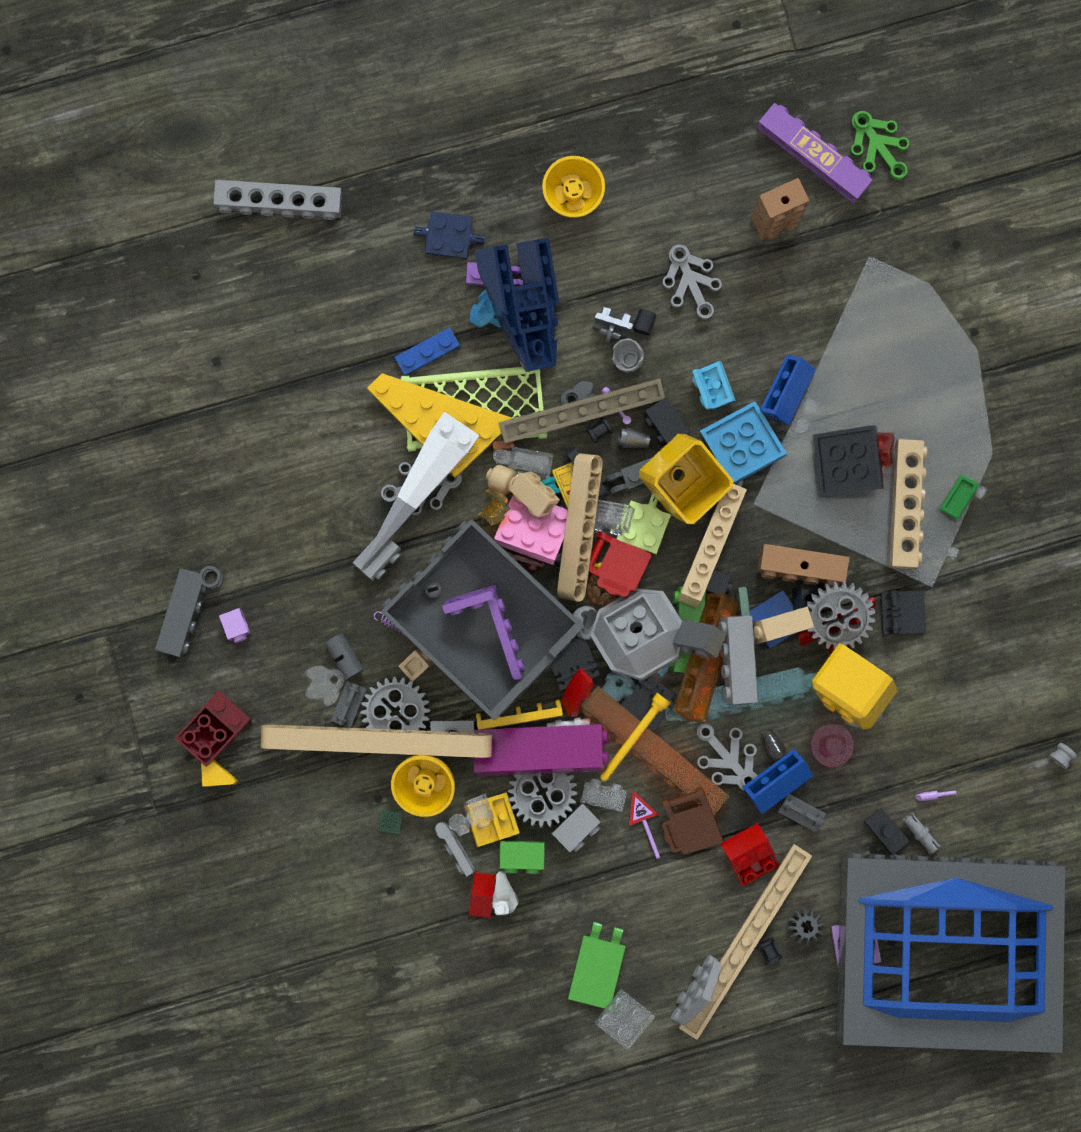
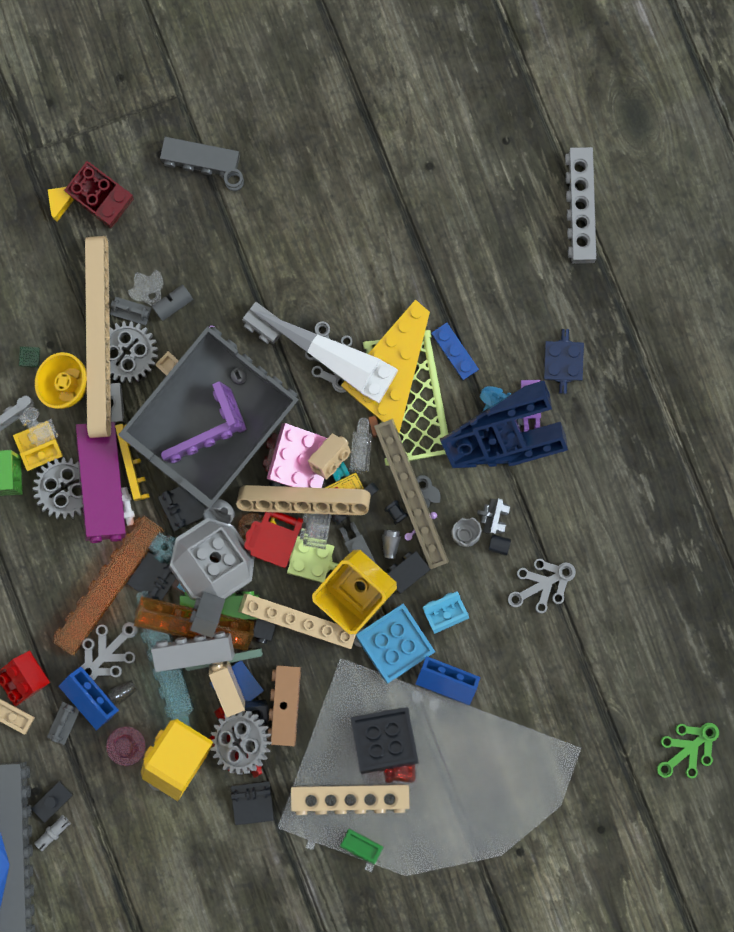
camera: 85 degrees right, 0 degrees up
lavender brick [219,608,251,643] -> none
clear yellow bracket [478,488,511,526] -> none
tan head [486,464,517,495] -> none
yellow piece [542,156,605,218] -> none
light grey brick [552,803,600,852] -> none
red slope [561,668,593,717] -> none
clear brick [580,778,627,812] -> none
yellow piece [600,693,670,781] -> none
piece [629,790,660,859] -> none
reddish brown piece [662,787,723,854] -> none
medium nougat brick [751,178,809,240] -> none
medium lavender brick [757,103,873,204] -> none
lavender piece [915,790,957,801] -> none

